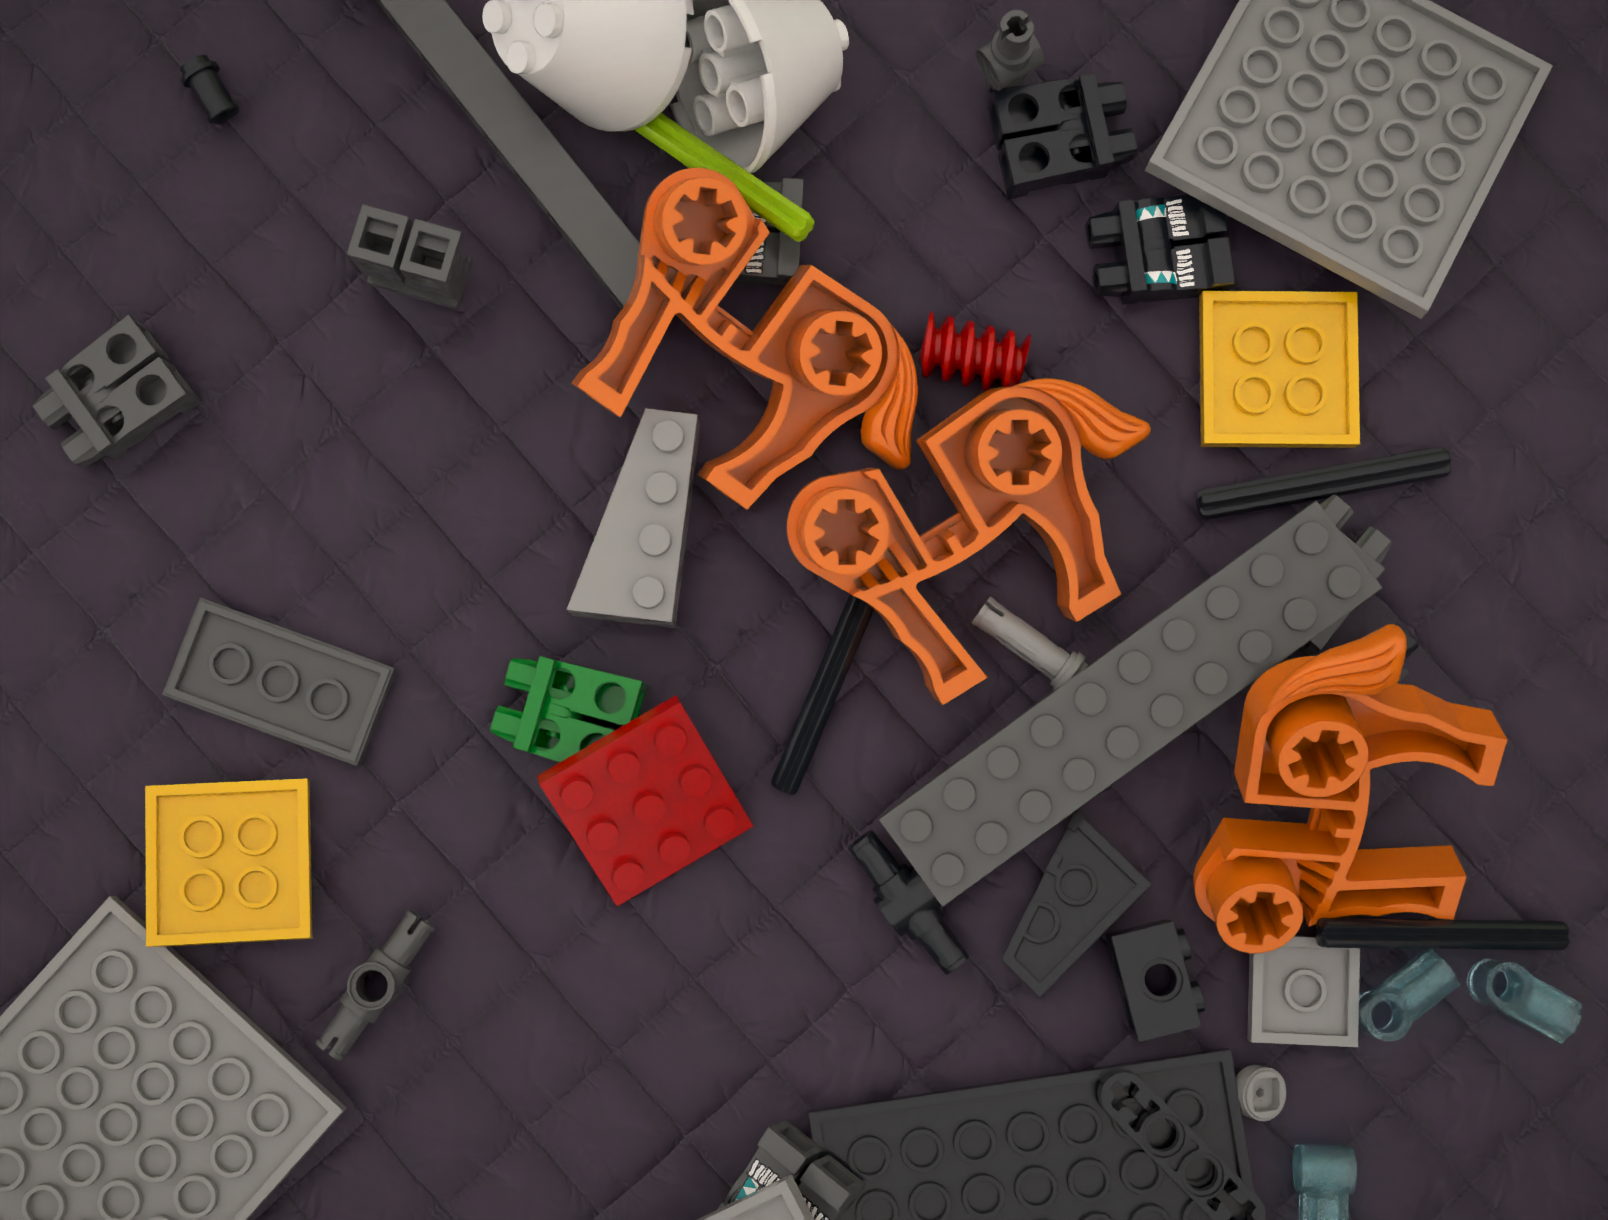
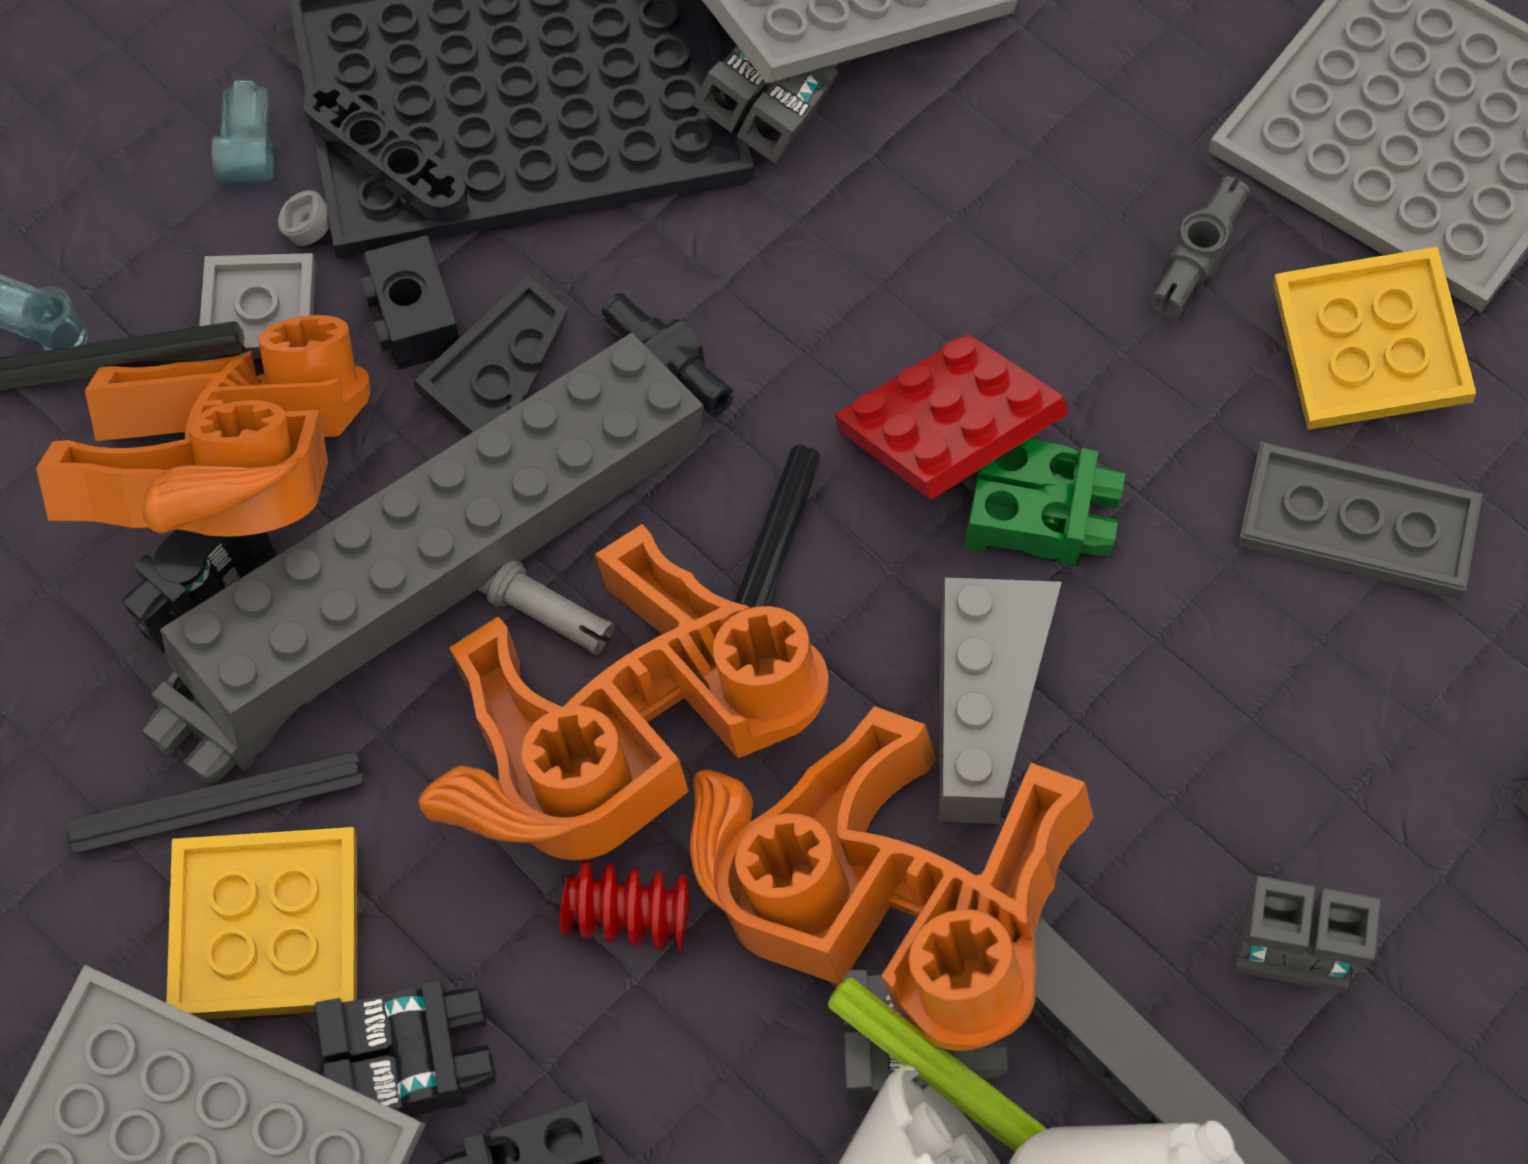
camera: 175 degrees right, 20 degrees down
clear light blue piece [1359,949,1460,1042] -> none

